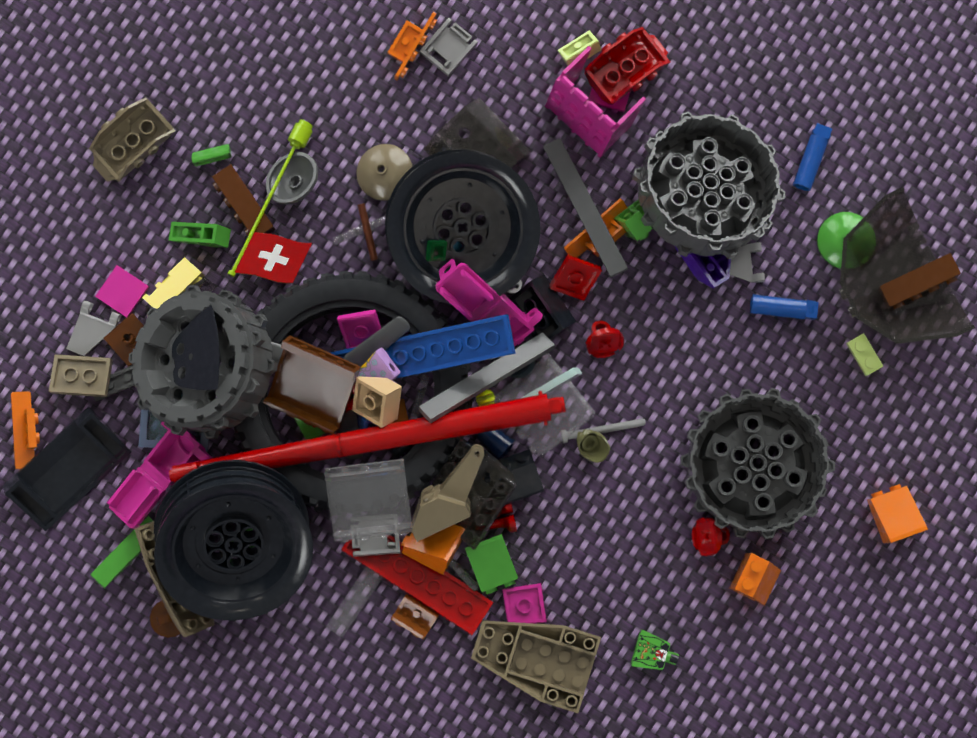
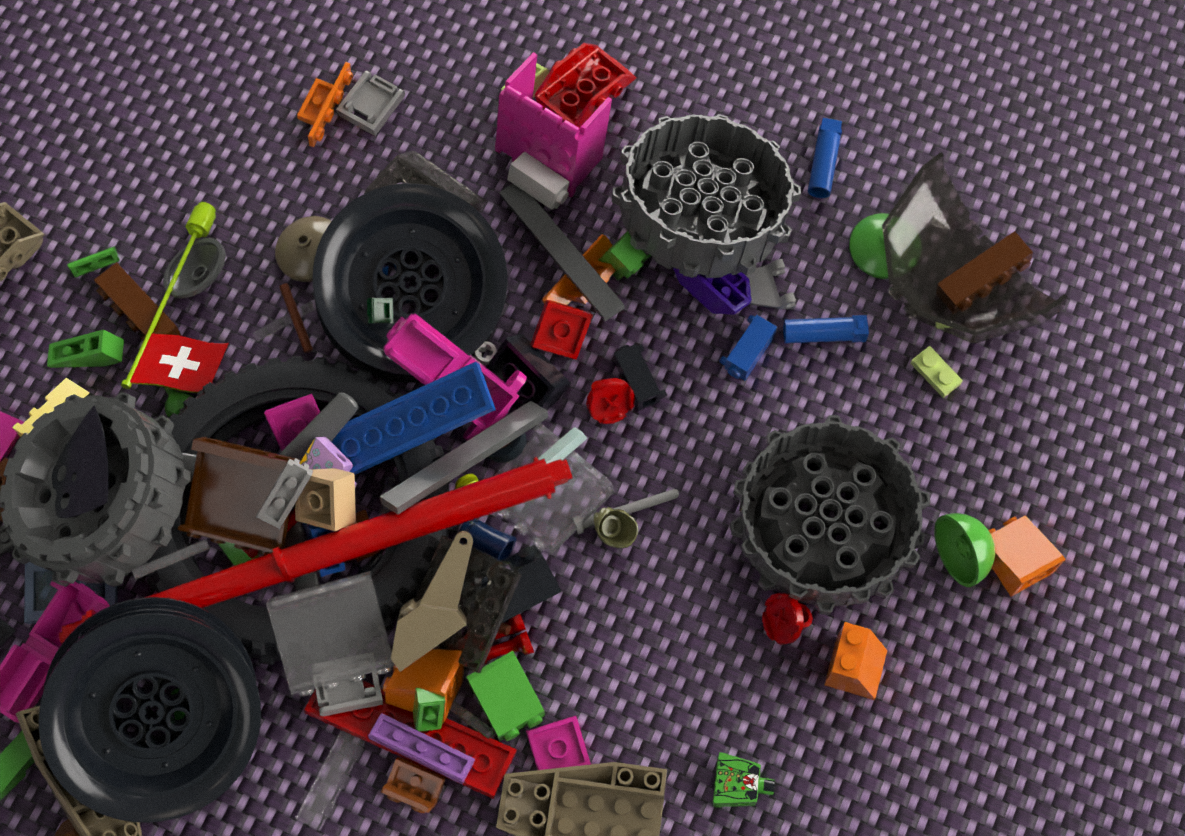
camera: 10 degrees left, 15 degrees down
none -> clear bar [131,539,210,579]
none -> bright green rock [163,387,194,417]
none -> light grey hinge [256,458,313,529]
none -> medium lavender tile [368,713,475,785]
none -> bright green slope [413,688,445,732]
none -> white brick [507,152,569,210]
none -> black brick [614,344,667,411]
none -> blue brick [719,315,777,381]
none -> bright green piece [934,513,995,587]

